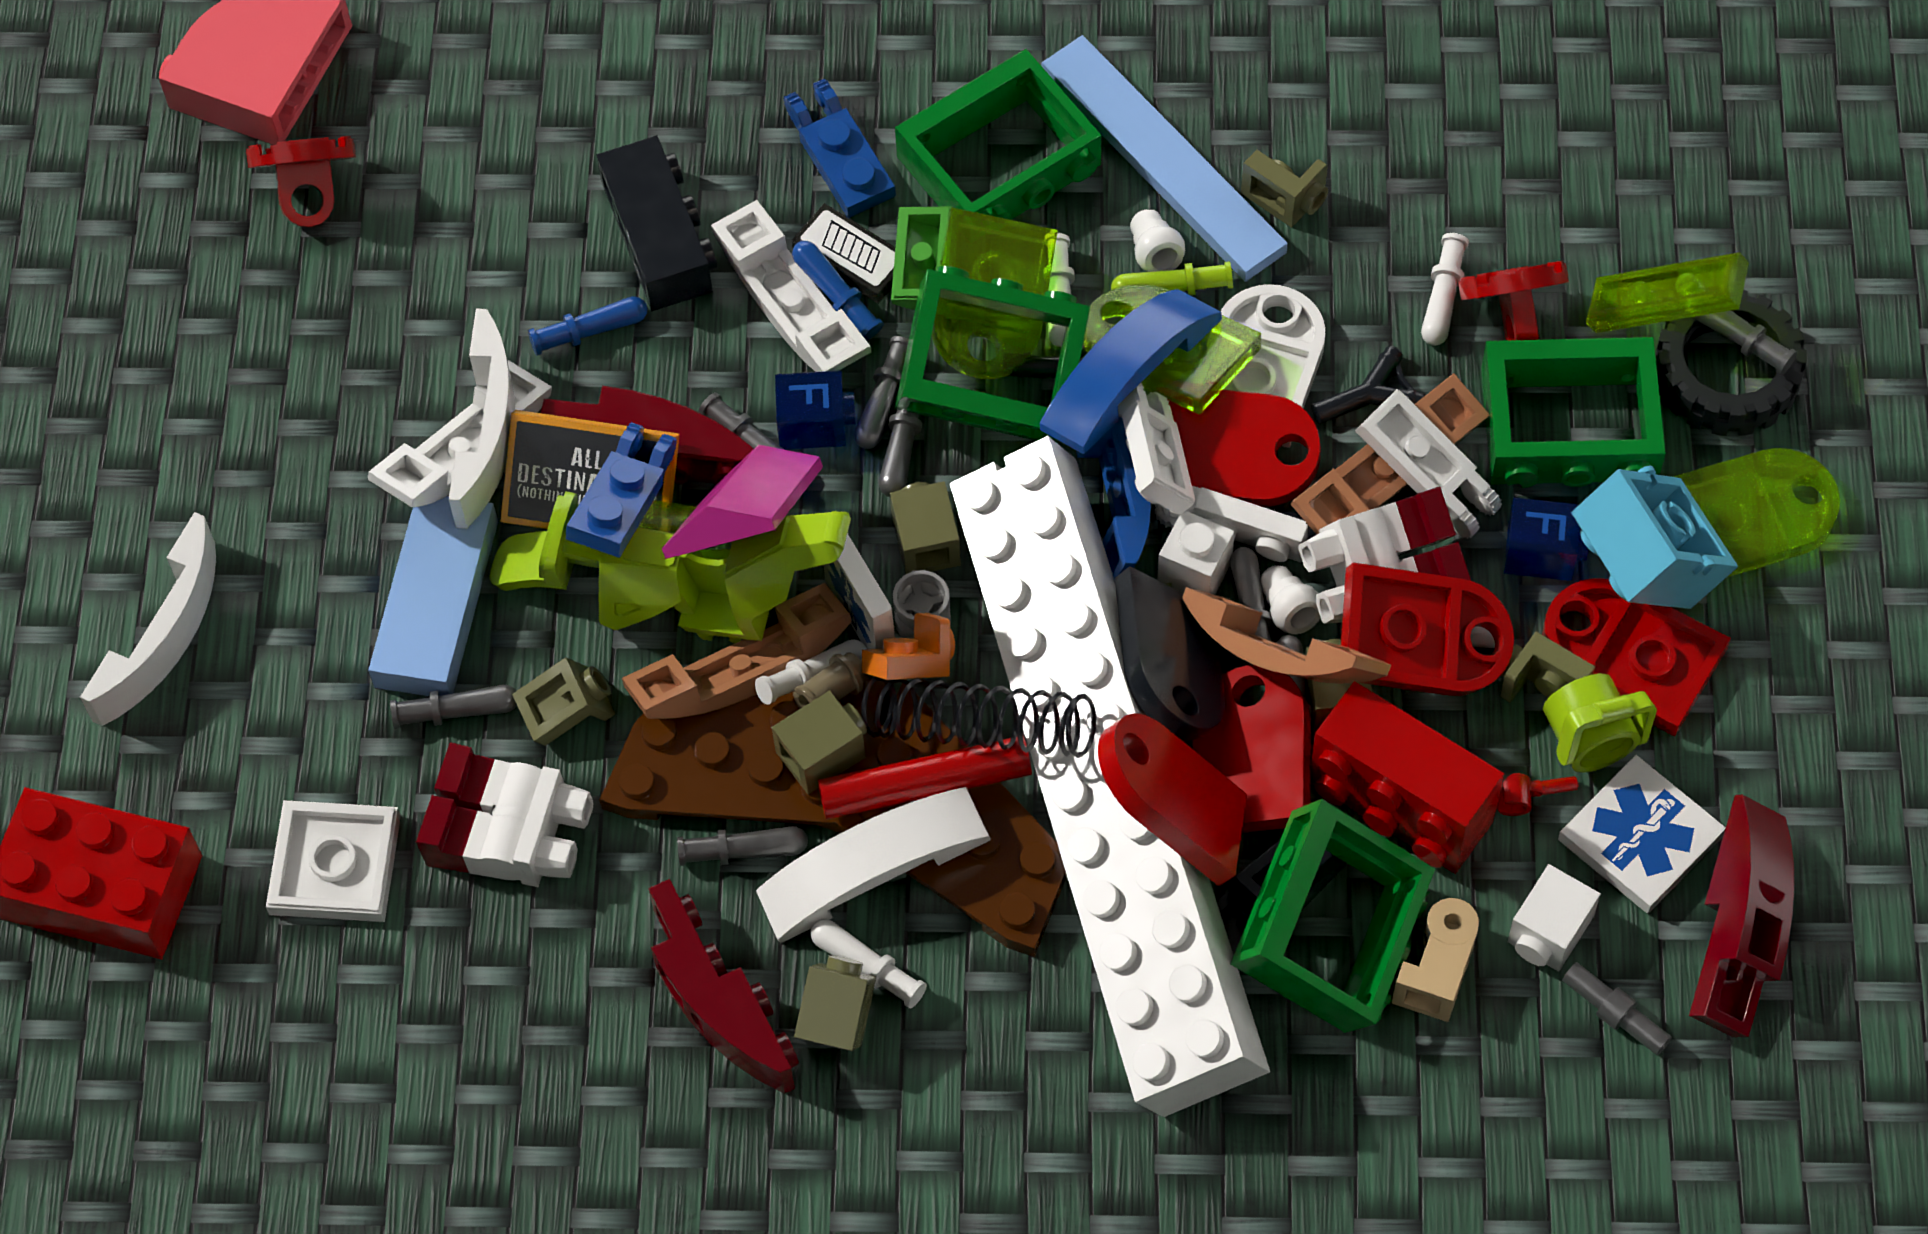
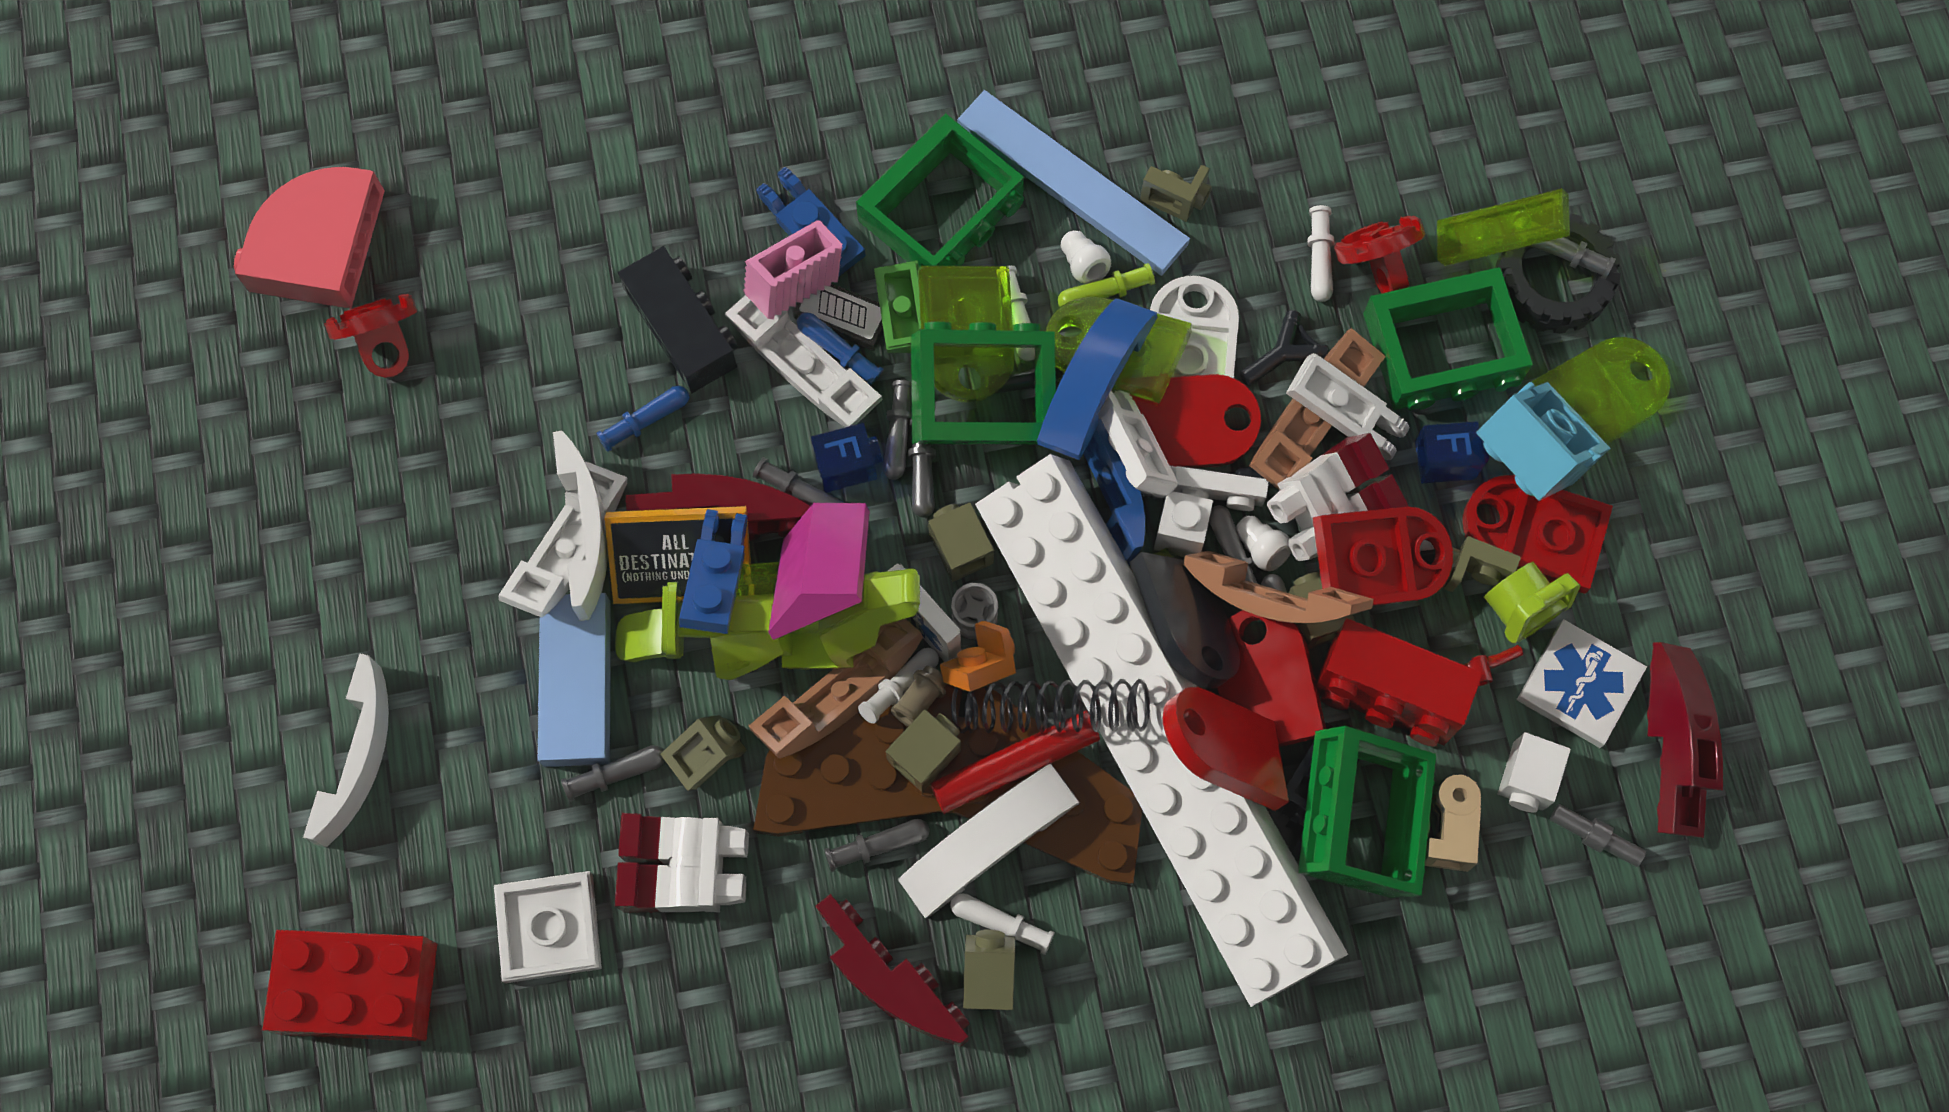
camera: 15 degrees left, 10 degrees up
none -> bright pink brick [743,220,842,320]

